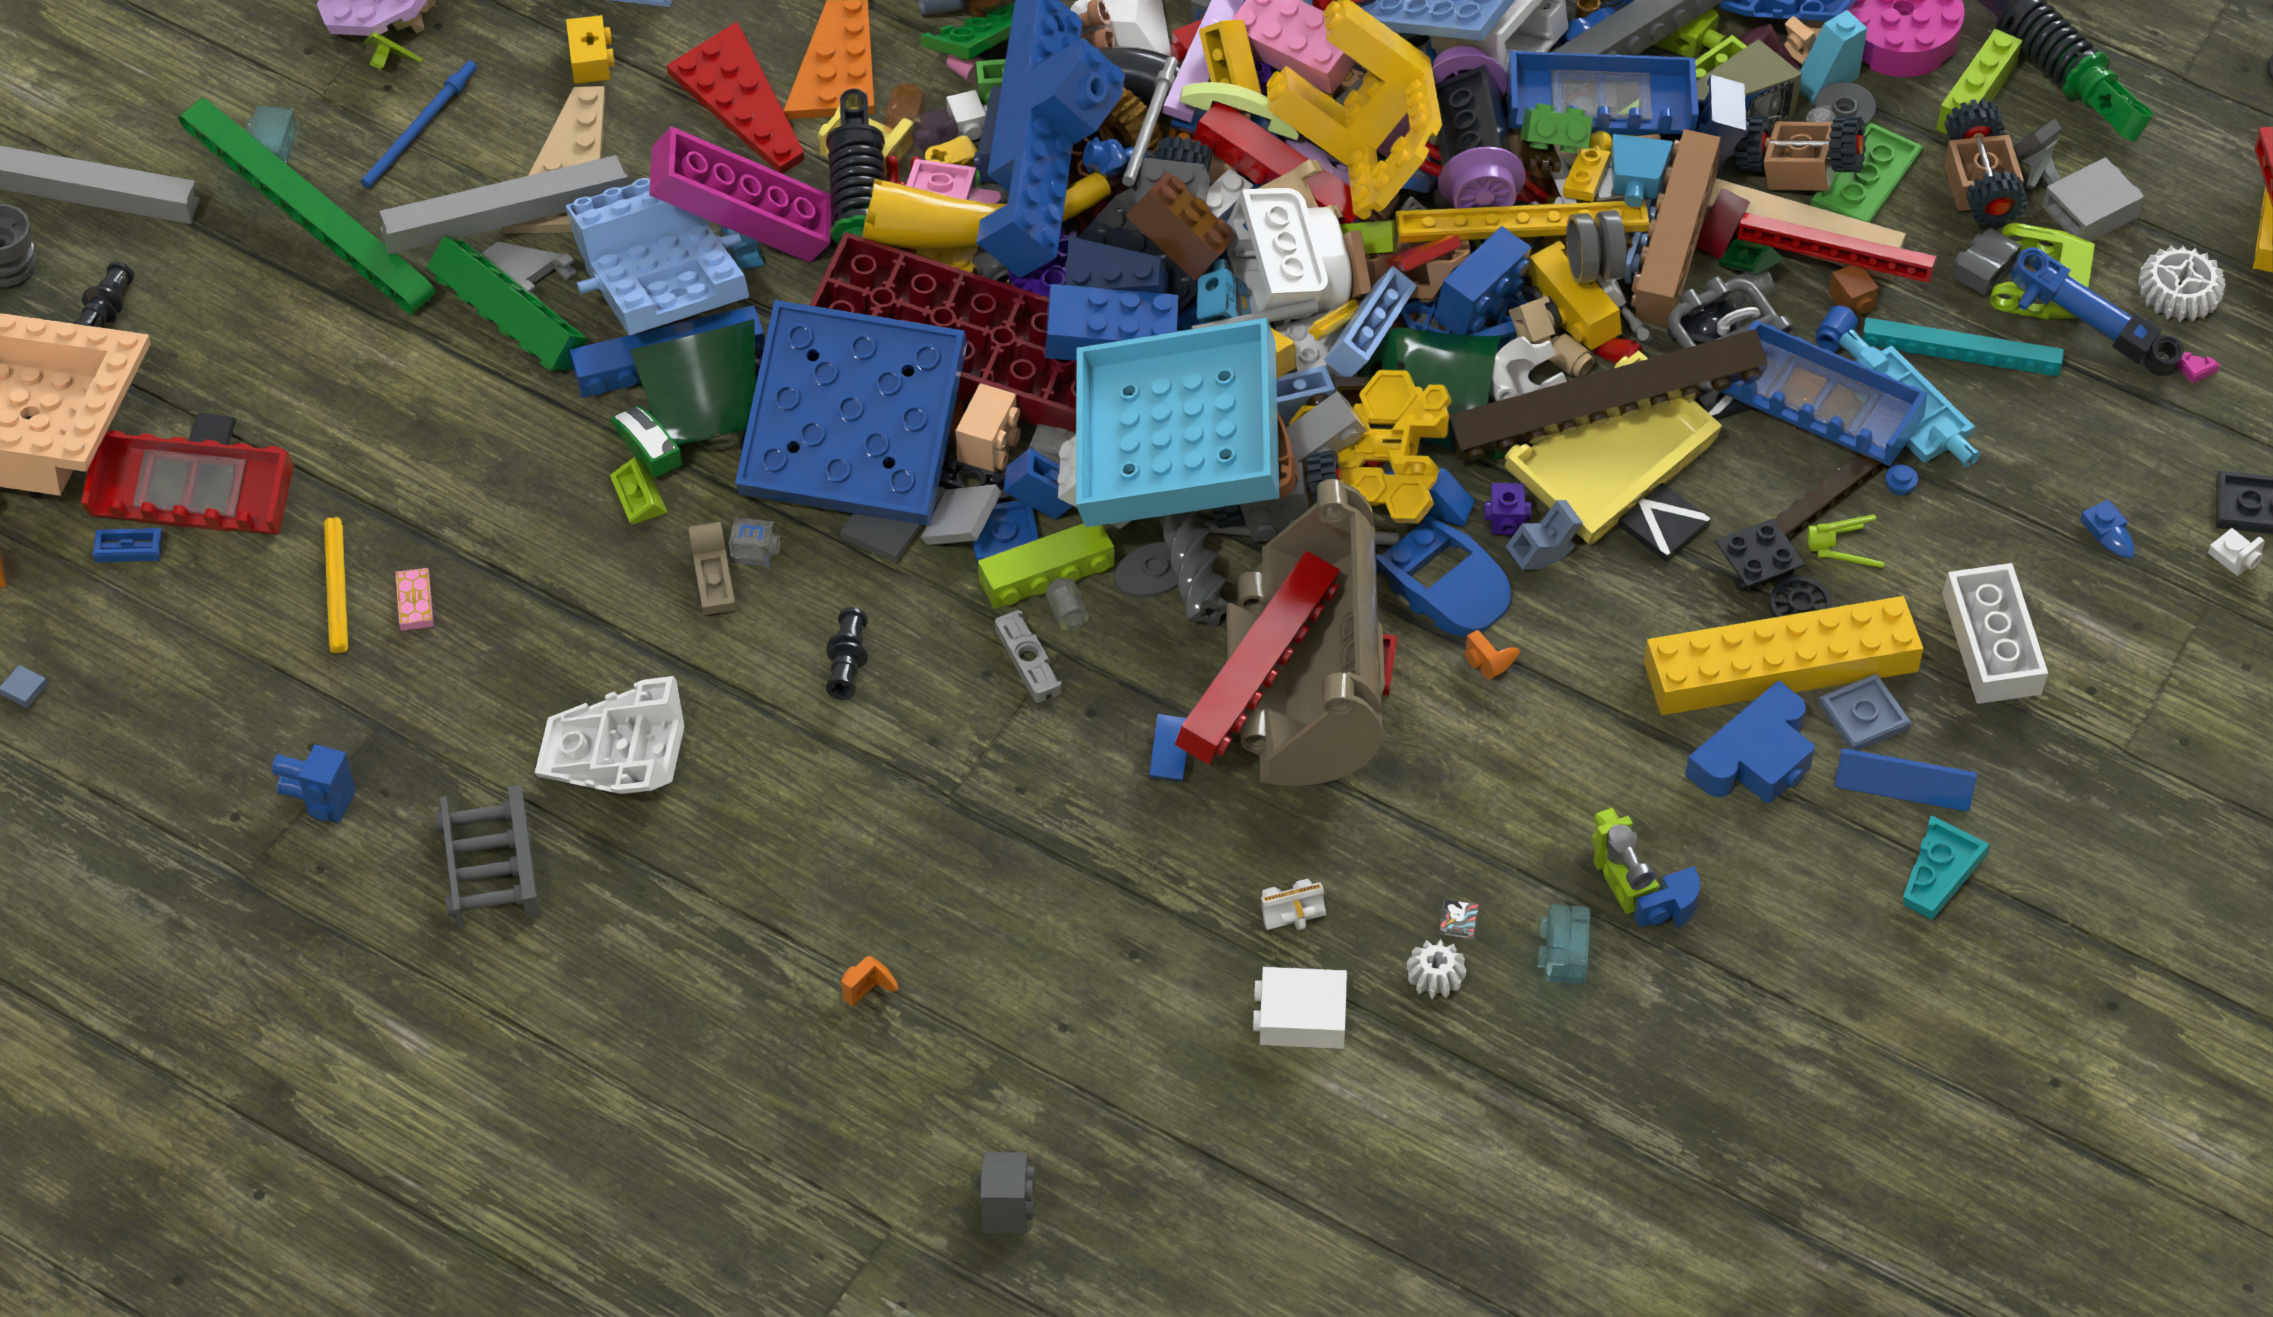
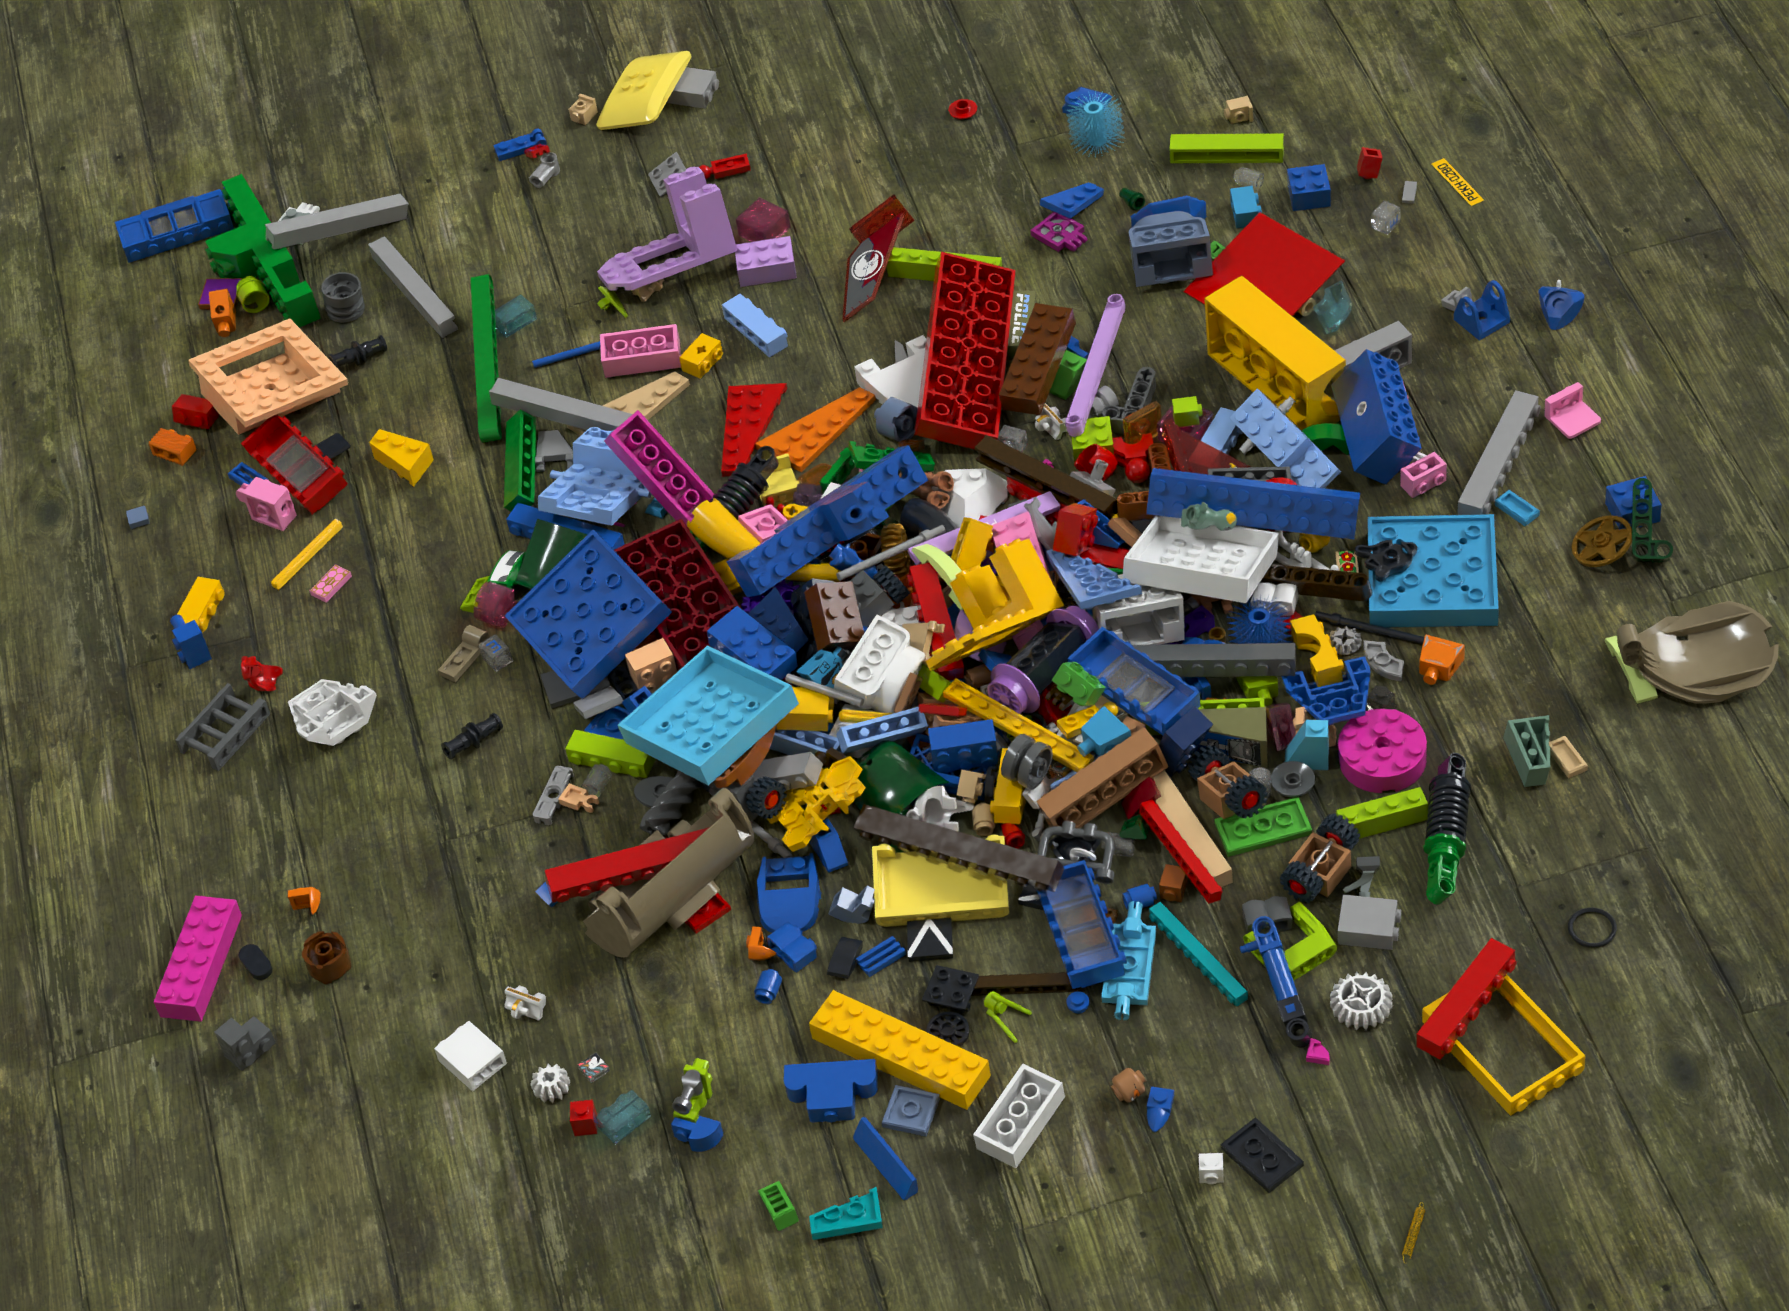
camera: 50 degrees right, 5 degrees down
dark purple brick [1484,483,1531,535] -> none
none -> dark pink brick [154,896,242,1022]
none -> yellow brick [177,577,224,634]
none -> bright pink brick [236,477,297,531]
none -> black tile [238,944,273,980]
none -> red helmet [241,656,283,691]
none -> reddish brown brick [302,931,351,984]
none -> yellow wedge [369,429,434,487]
none -> clear pink brick [474,581,517,628]
none -> light nougat plate [558,783,599,813]
none -> red brick [570,1100,597,1136]
none -> bright pink brick [600,324,681,378]
none -> blue brick [754,969,782,1004]
none -> bright green slope [758,1181,799,1231]
none -> blue brick [767,922,817,973]
none -> green hinge [820,447,855,494]
none -> black slope [827,937,863,979]
none -> blue tile [856,936,906,977]
none -> medium nougat head [1110,1068,1146,1103]

